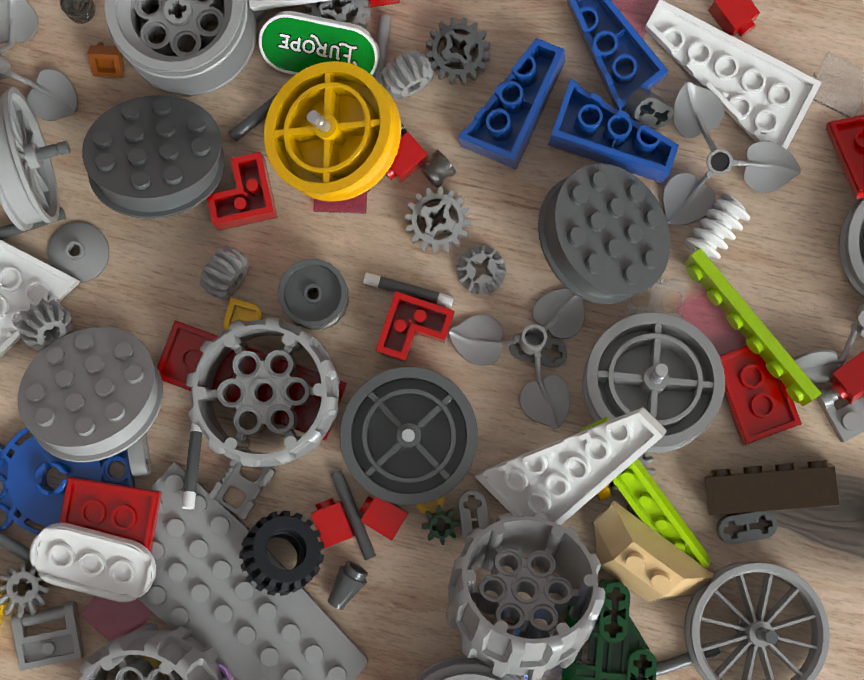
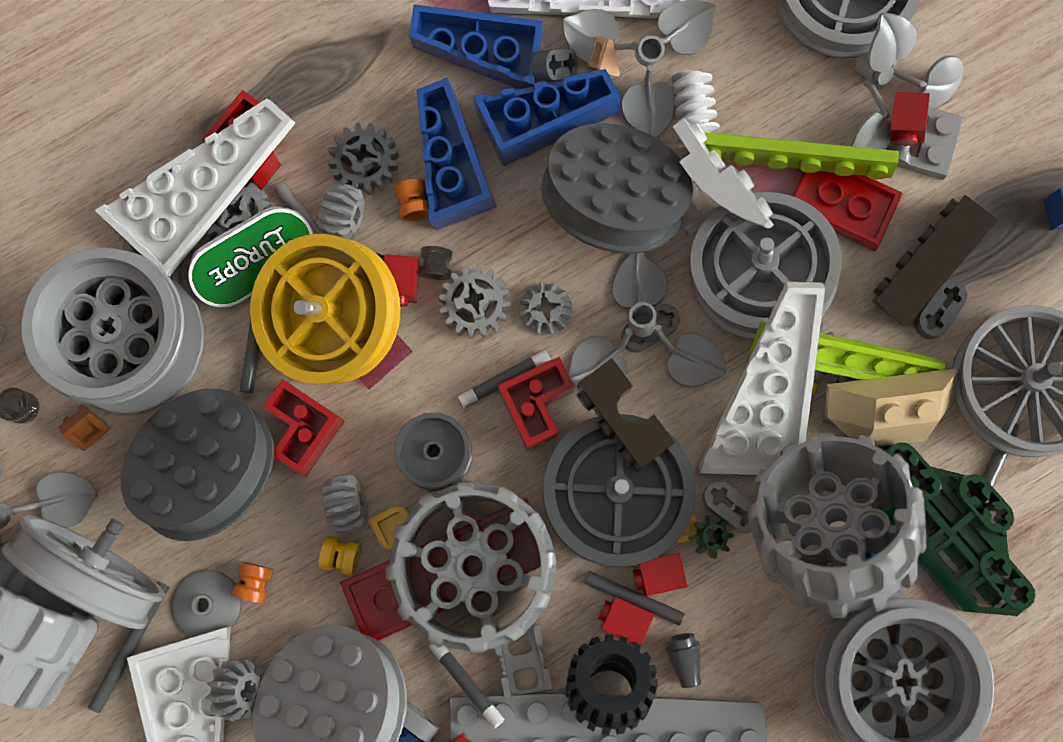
camera: 45 degrees left, 5 degrees down
none -> orange wheel [231,562,274,603]
none -> yellow wheel [318,536,361,577]
none -> orange wheel [393,179,429,222]
none -> dark brown arch [576,358,675,471]
none -> light nougat slope [588,35,620,77]
none -> white slope [673,118,774,229]

